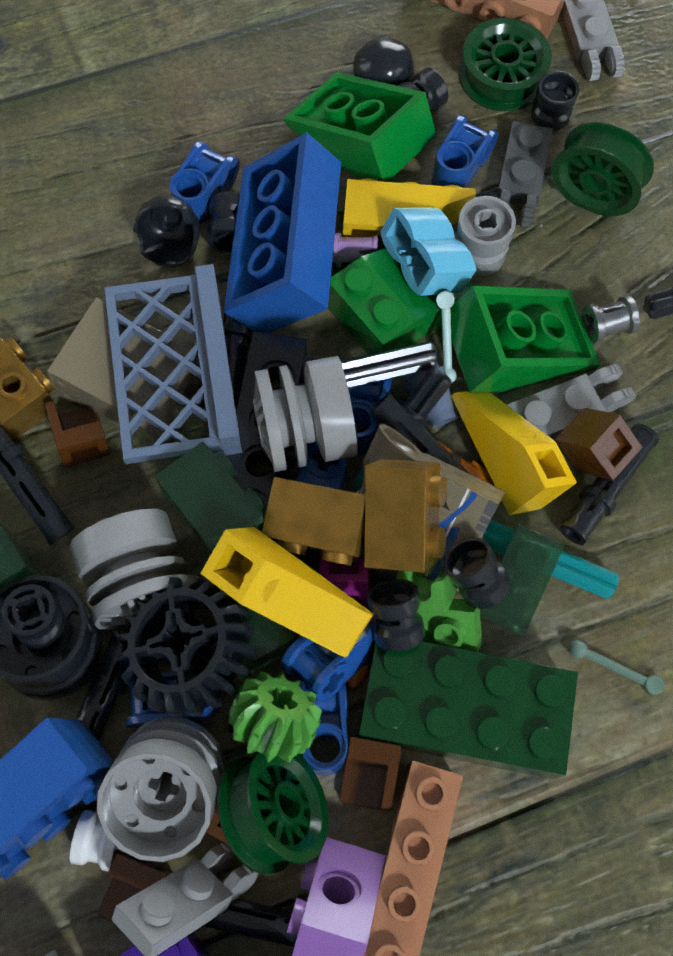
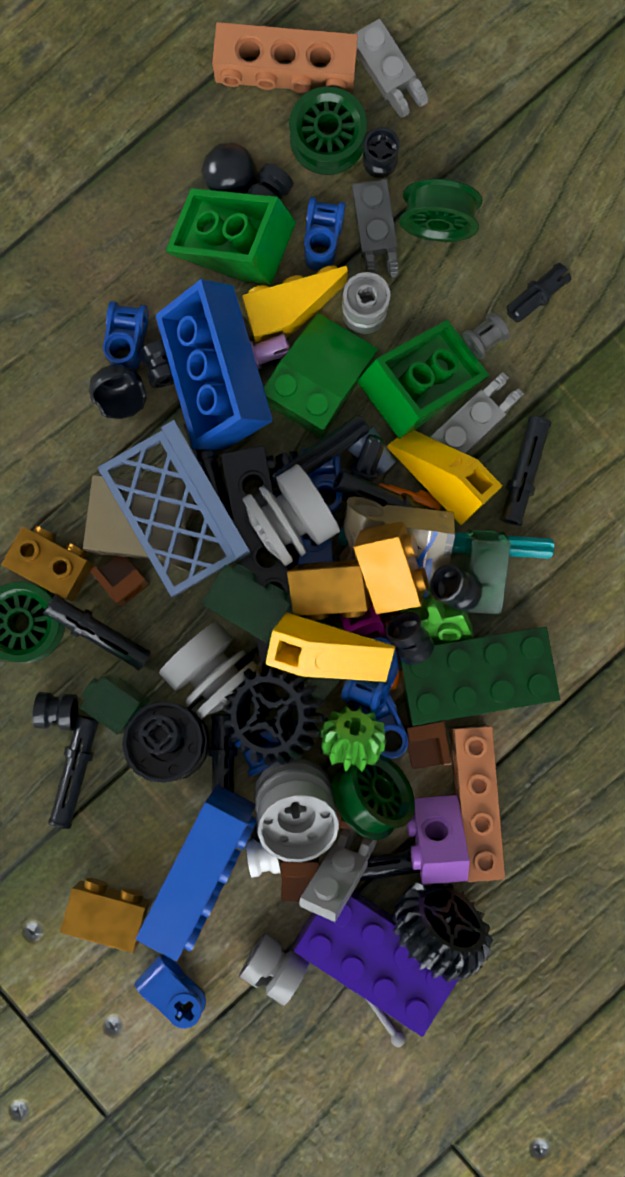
camera: 15 degrees left, 15 degrees up
medium azure brick [381,207,476,296] -> none
light aqua hinge [436,290,457,384] -> none
reddish brown panel [555,408,643,481] -> none
sand green hinge [568,639,665,696] -> none

